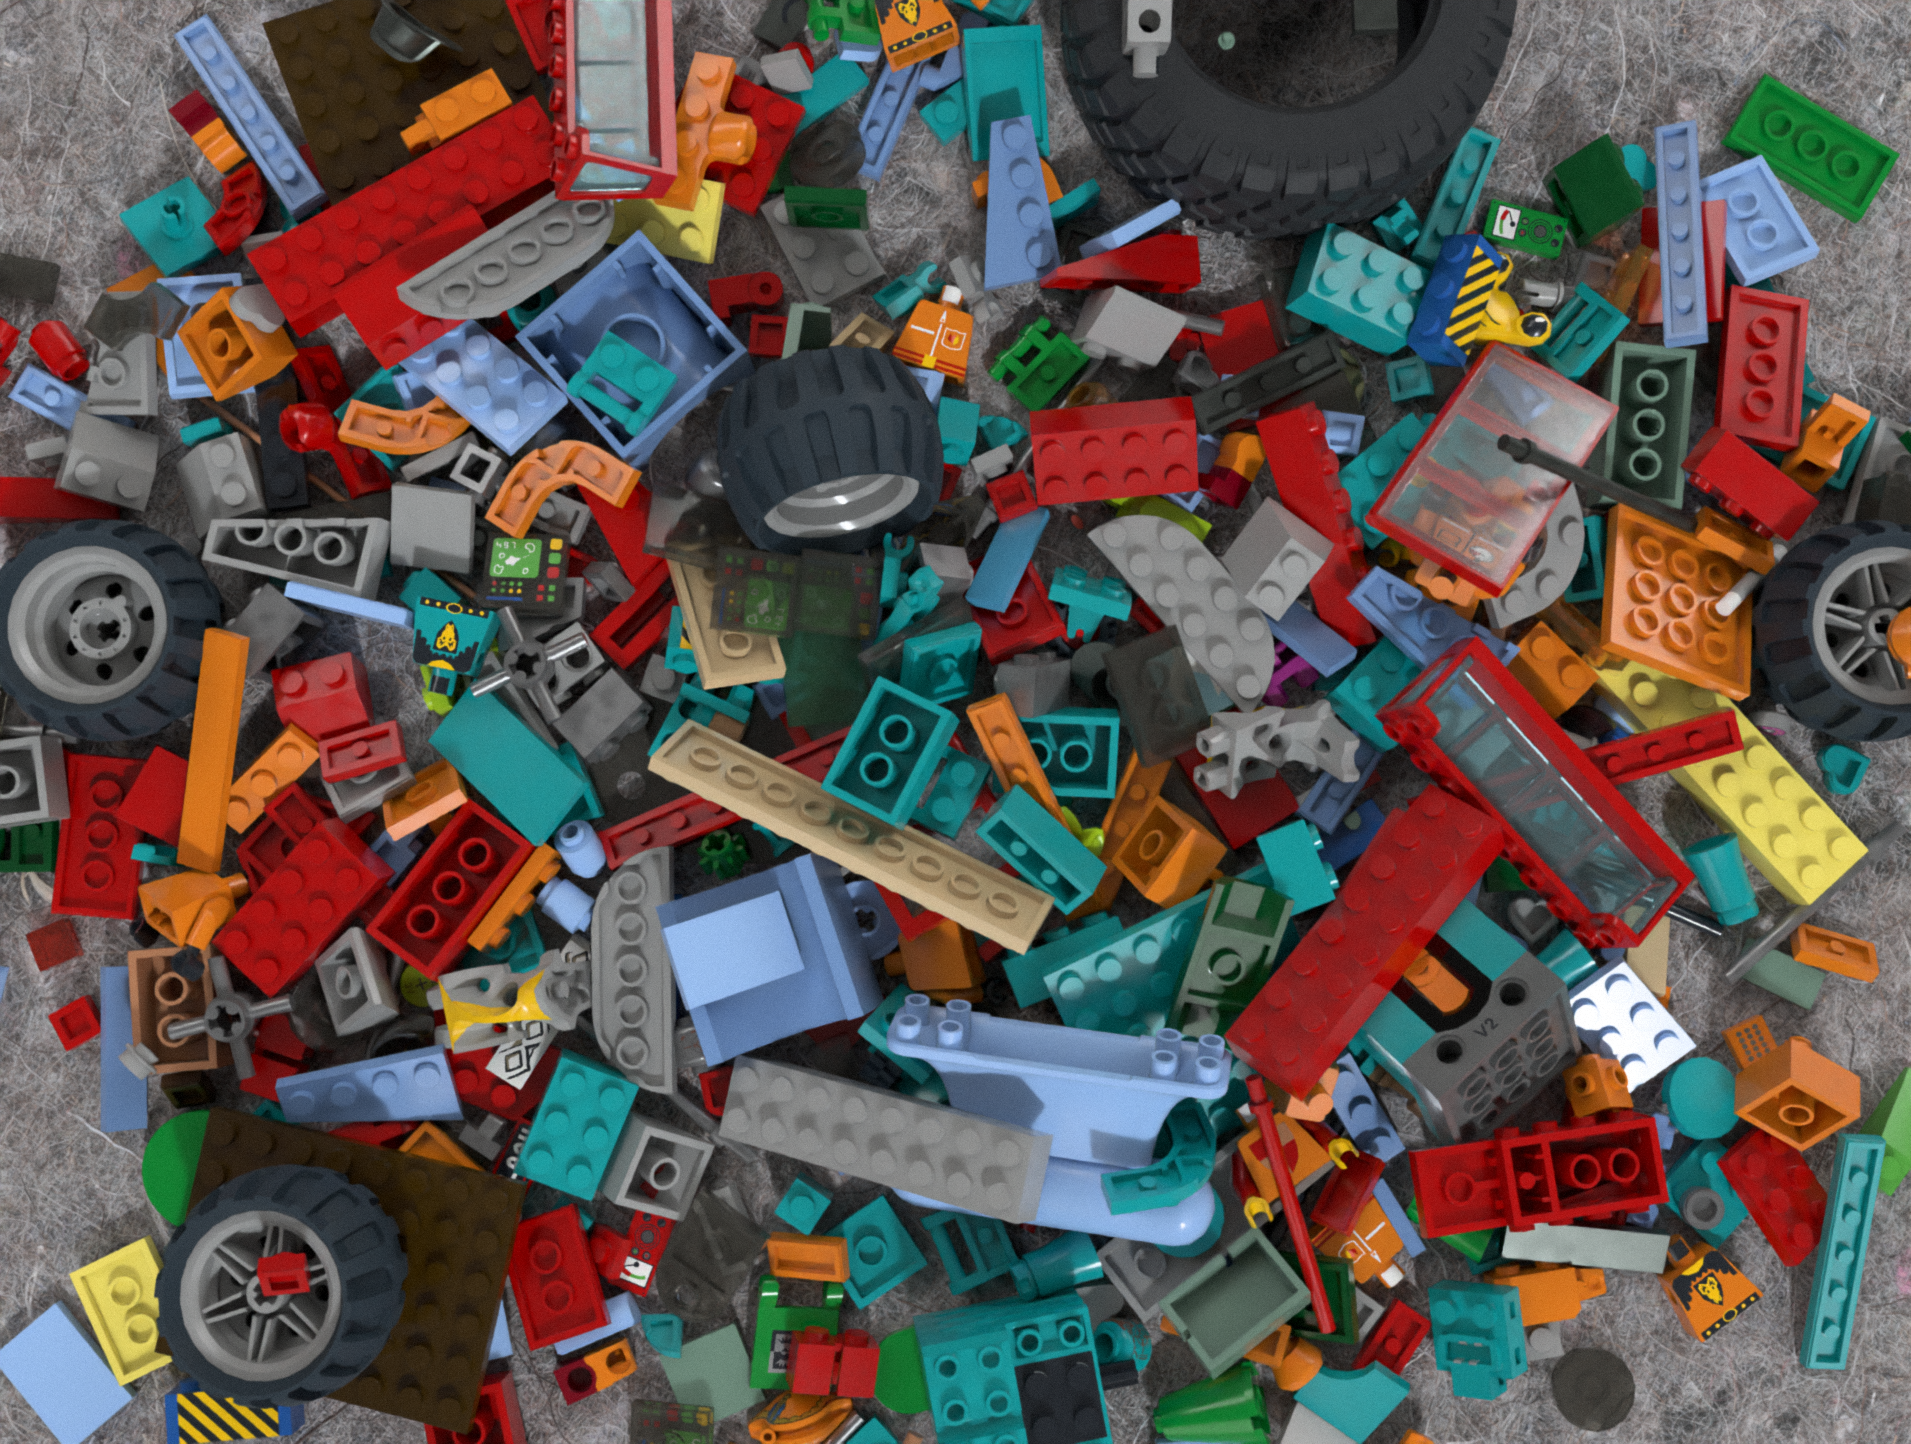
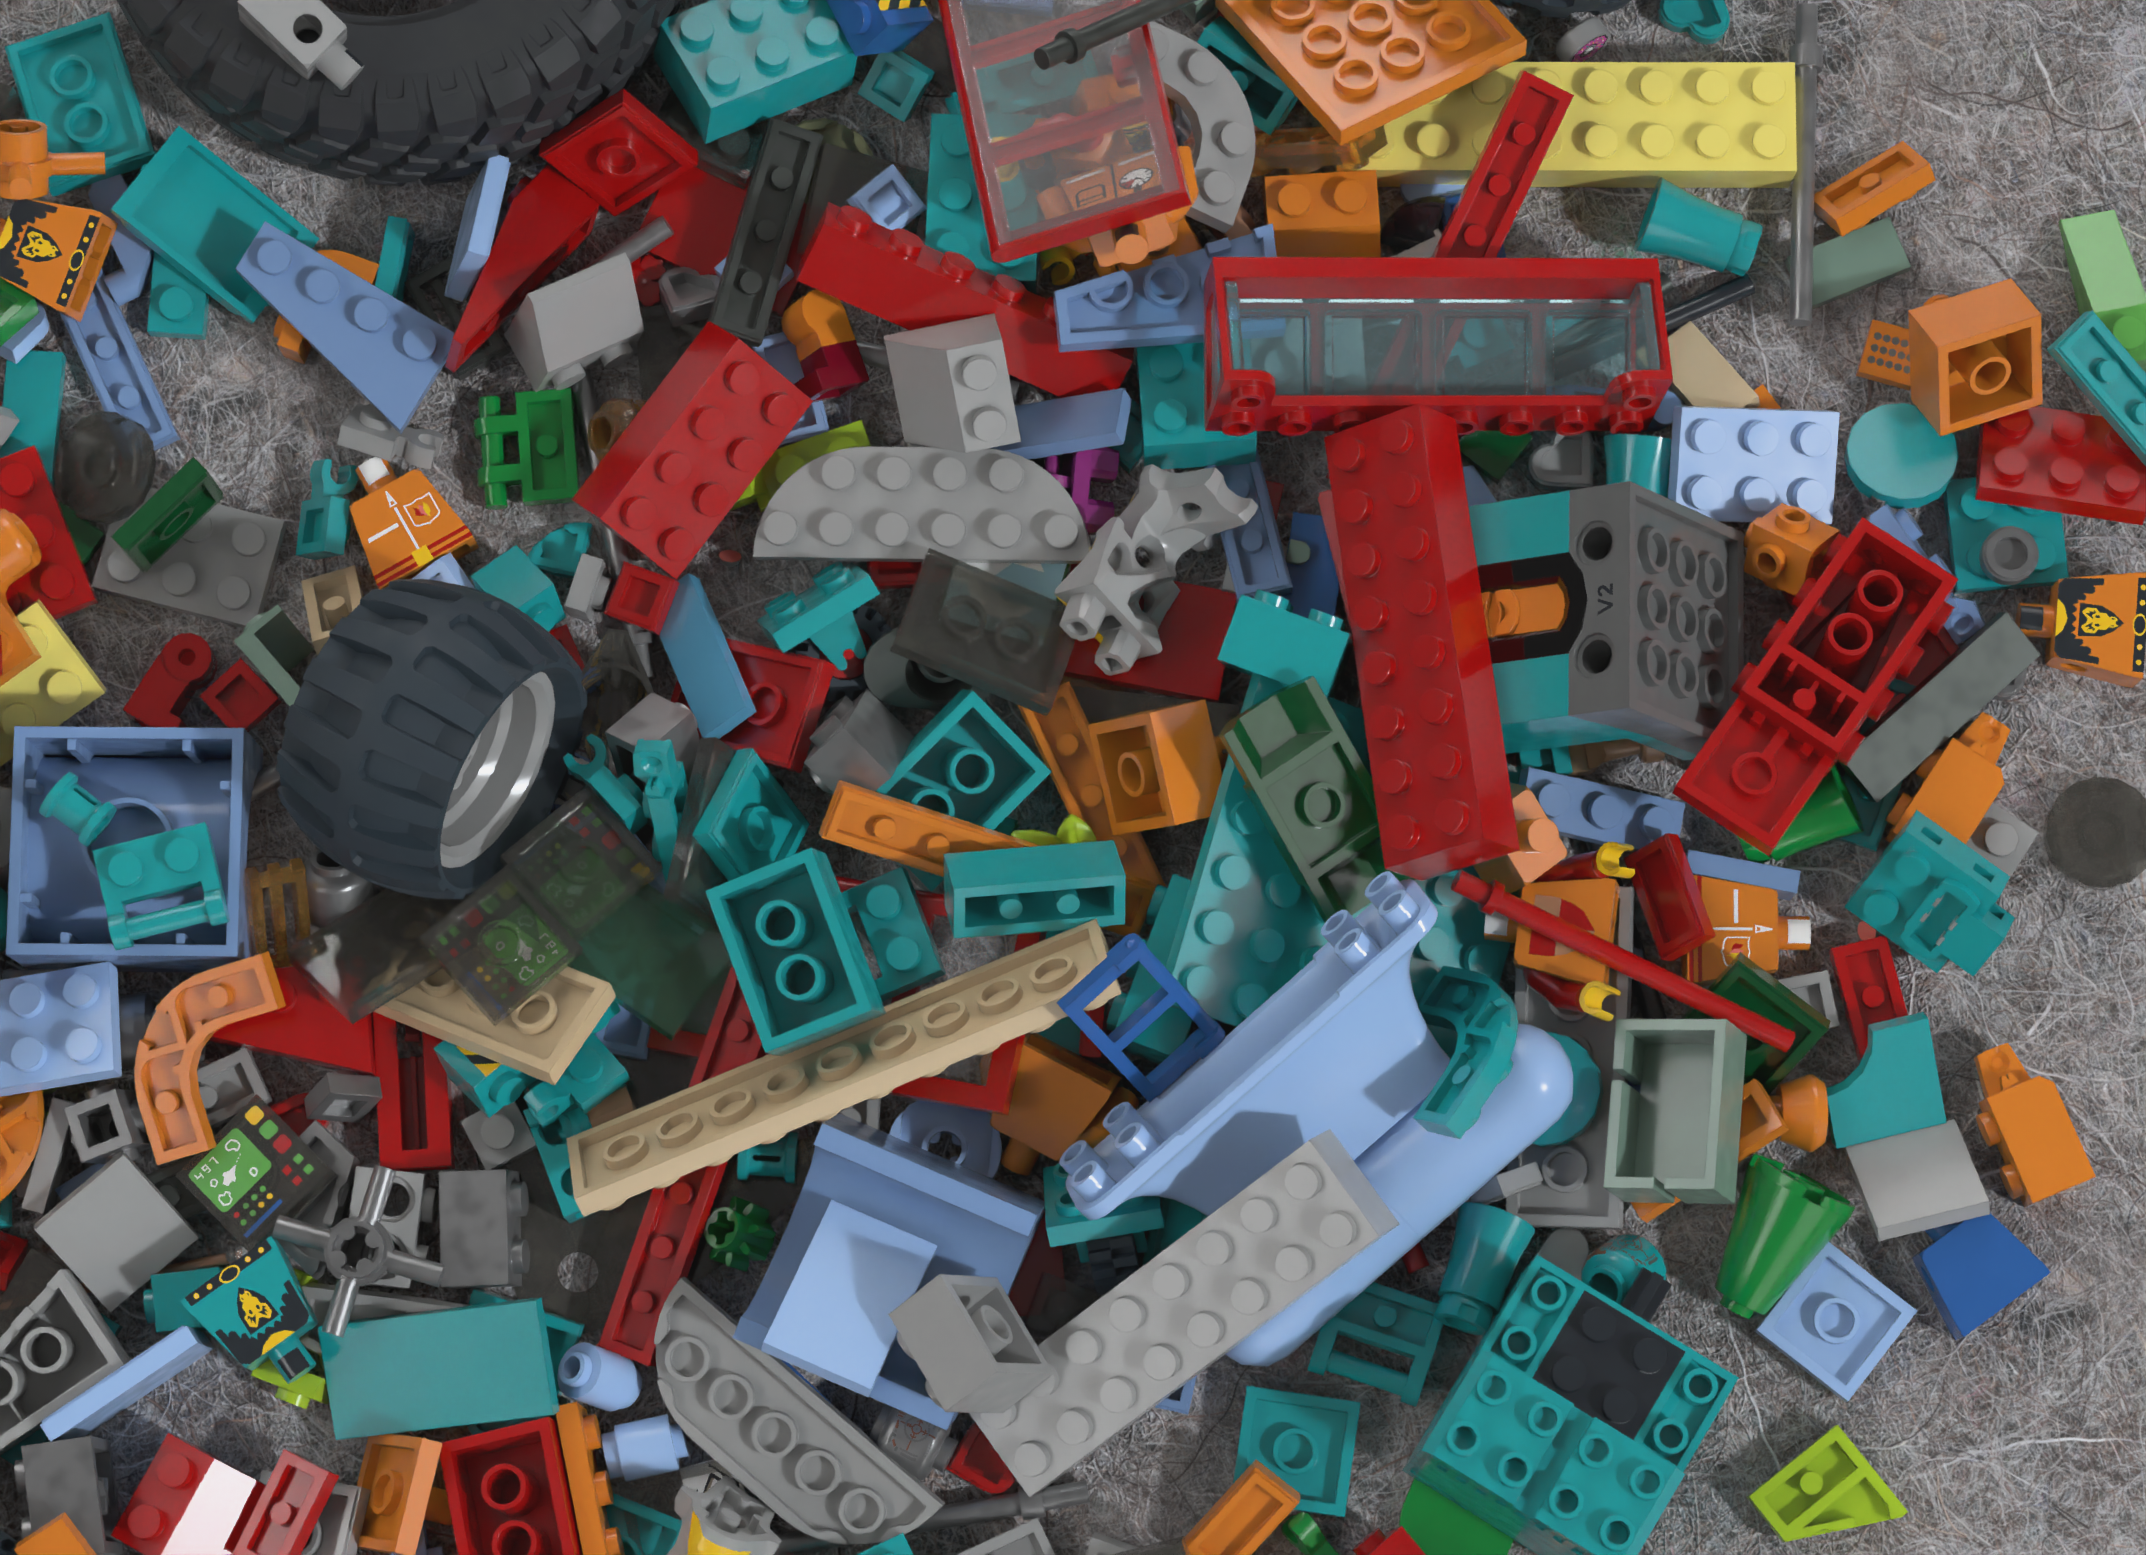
camera: 45 degrees left, 5 degrees down
teal brick [774,1170,834,1236] -> none
none -> teal bush [39,772,117,847]
none -> clear orange tile [244,857,313,968]
none -> teal plate [523,1032,630,1128]
none -> red tile [539,88,698,217]
none -> light grey brick [889,1274,1053,1413]
none -> blue window [1057,933,1225,1103]
none -> light grey tile [1470,1162,1543,1205]
none -> coral piece [1857,921,1878,940]

